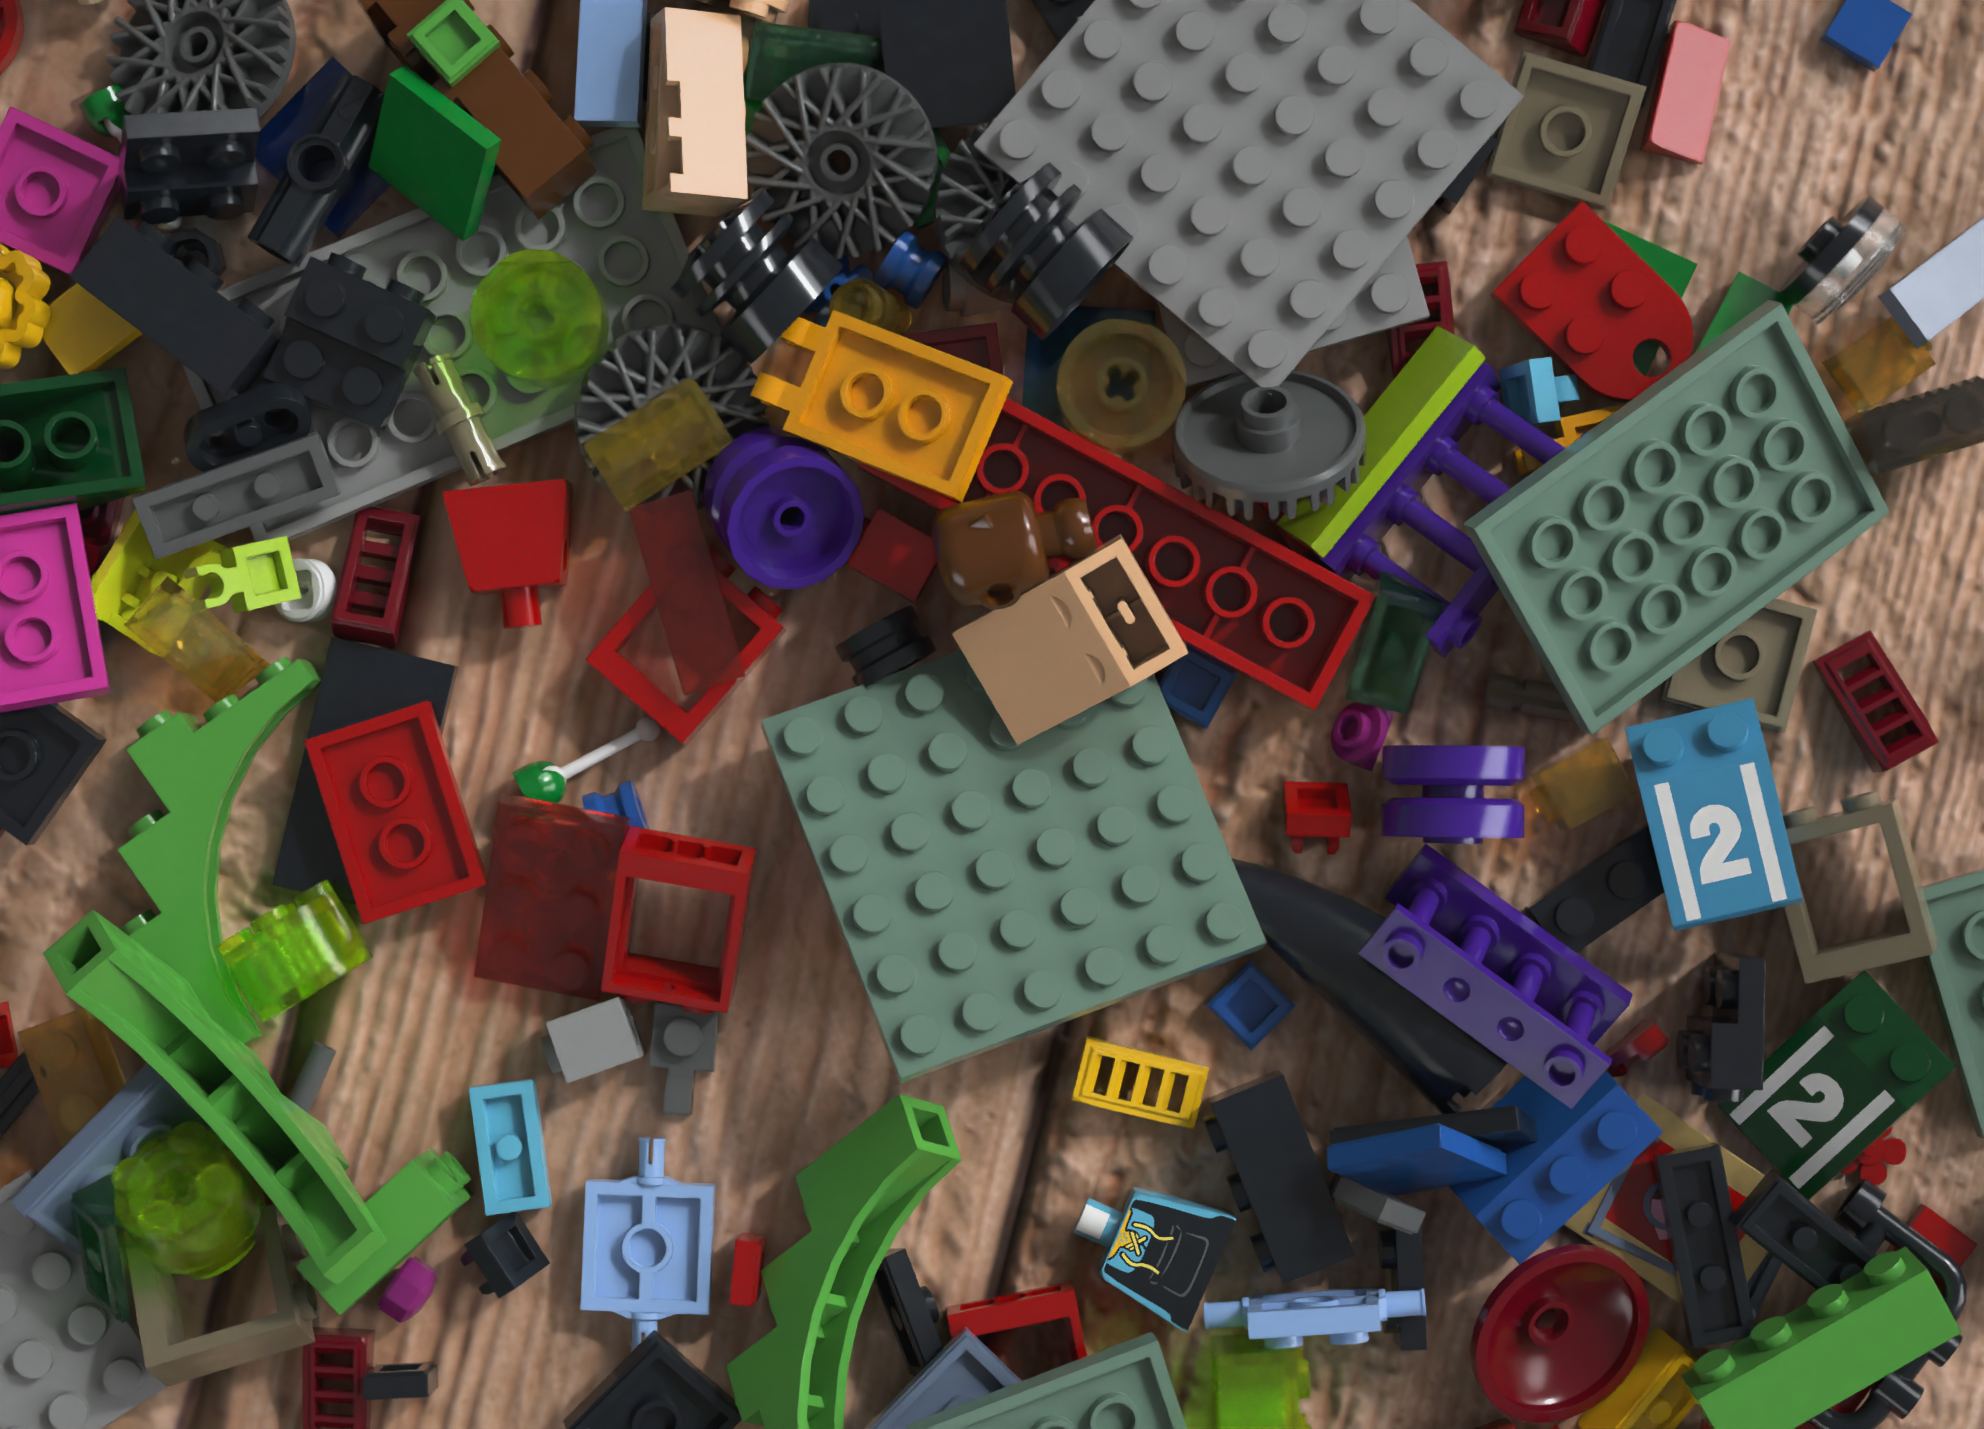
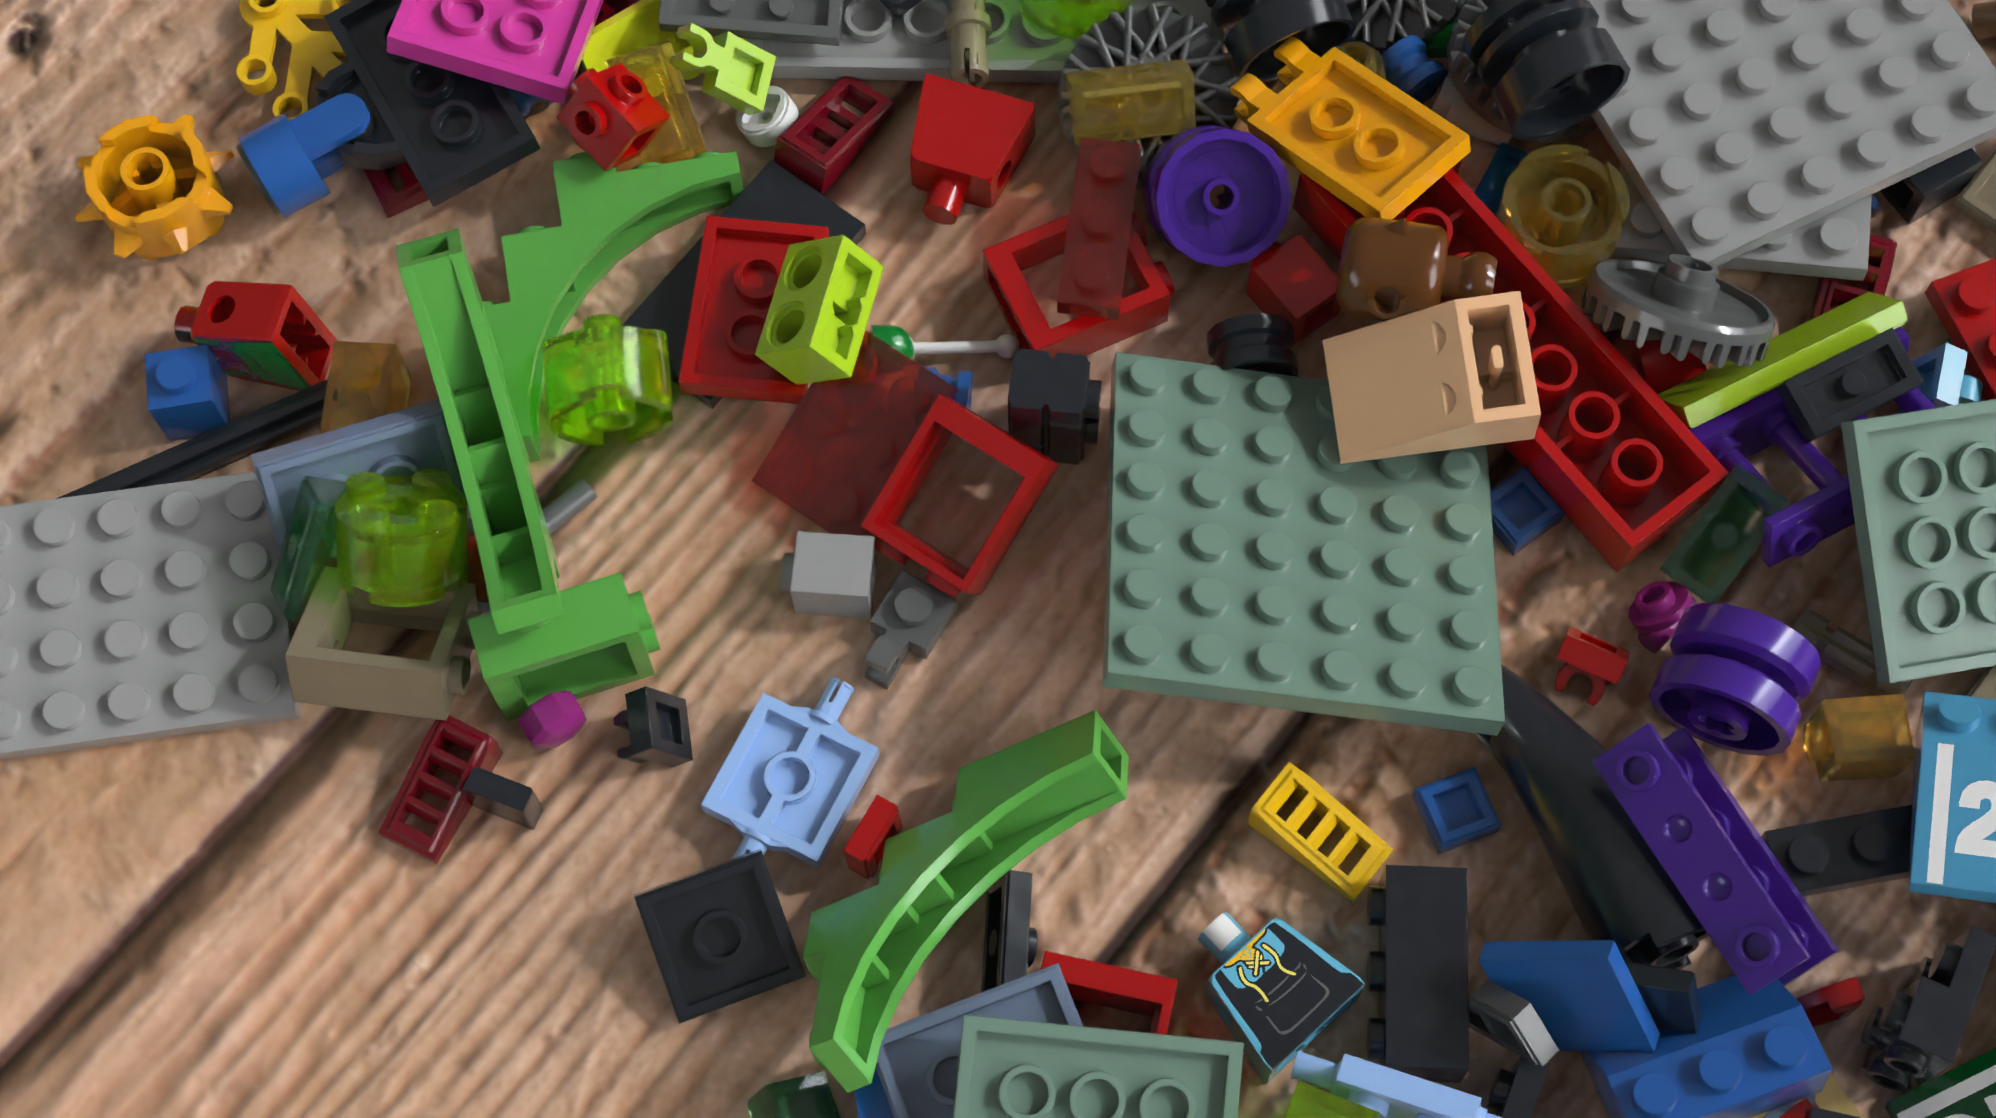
camera: 25 degrees right, 20 degrees down
medium azure plate [469,1078,552,1216] -> none
none -> red brick [556,63,671,171]
none -> lime brick [755,235,884,385]
none -> black brick [1008,348,1102,465]
none -> black plate [1776,327,1924,444]

